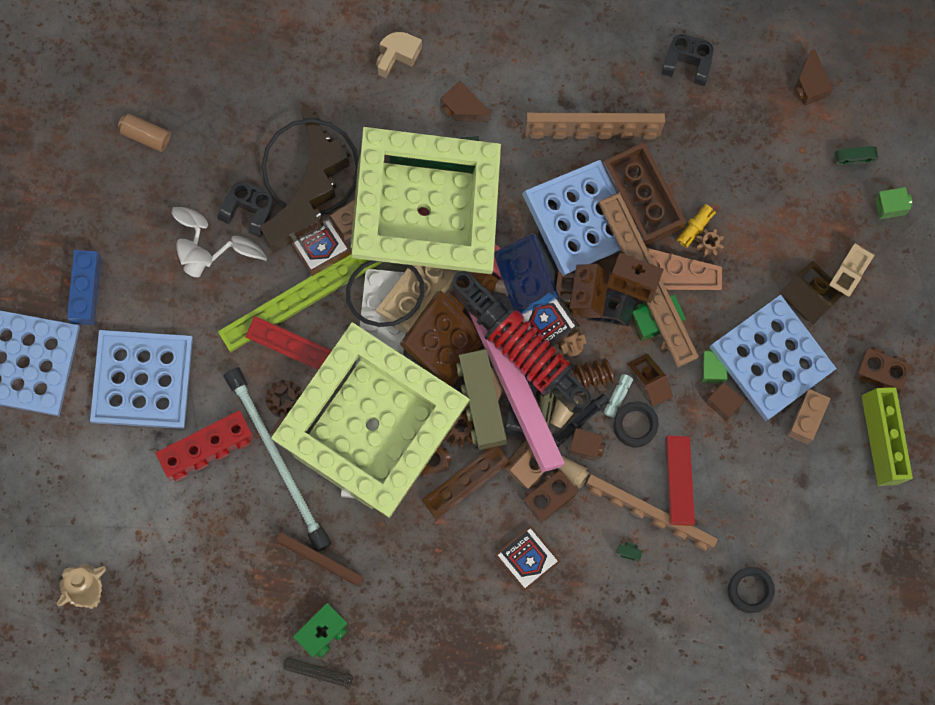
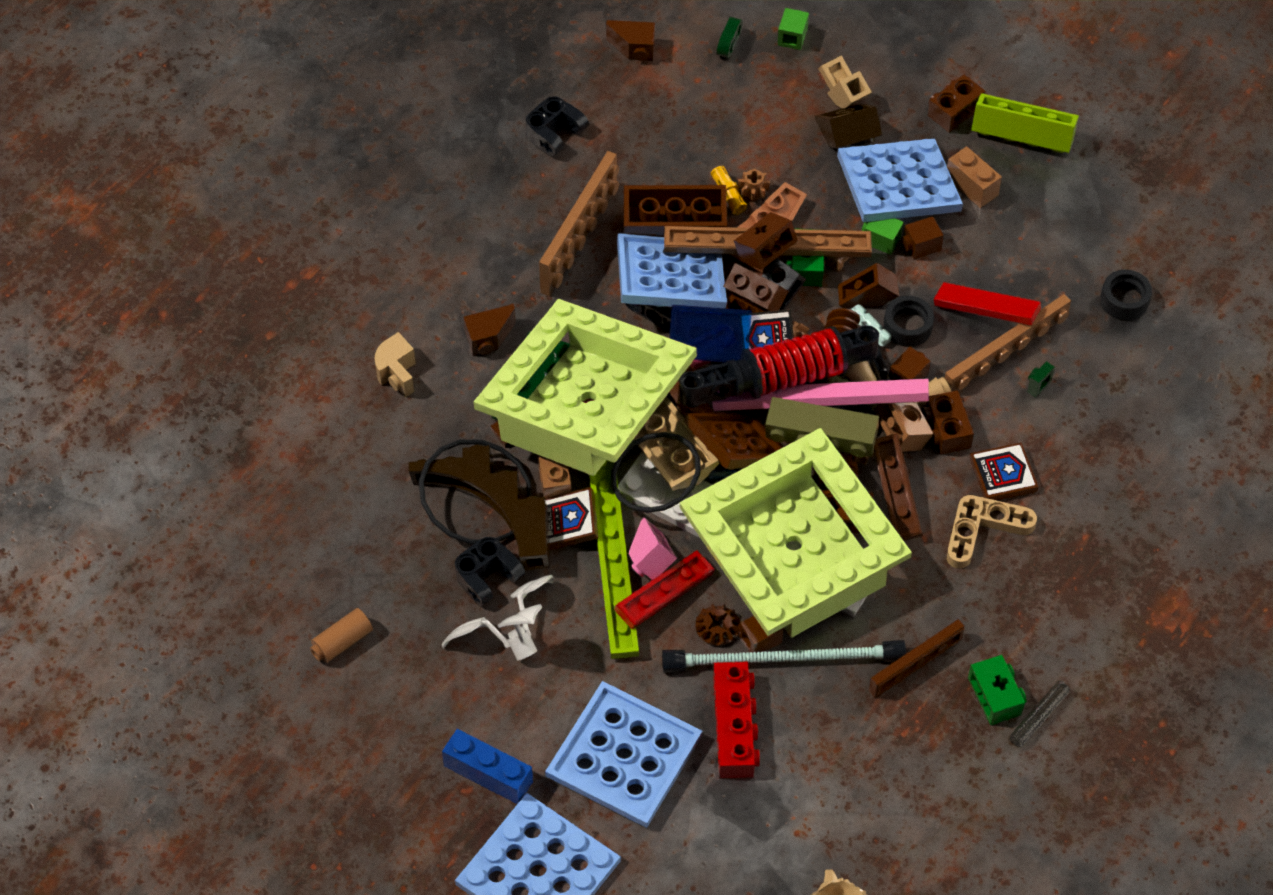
camera: 60 degrees left, 20 degrees down
none -> bright pink slope [628,518,677,580]
none -> tan beam [947,495,1037,569]

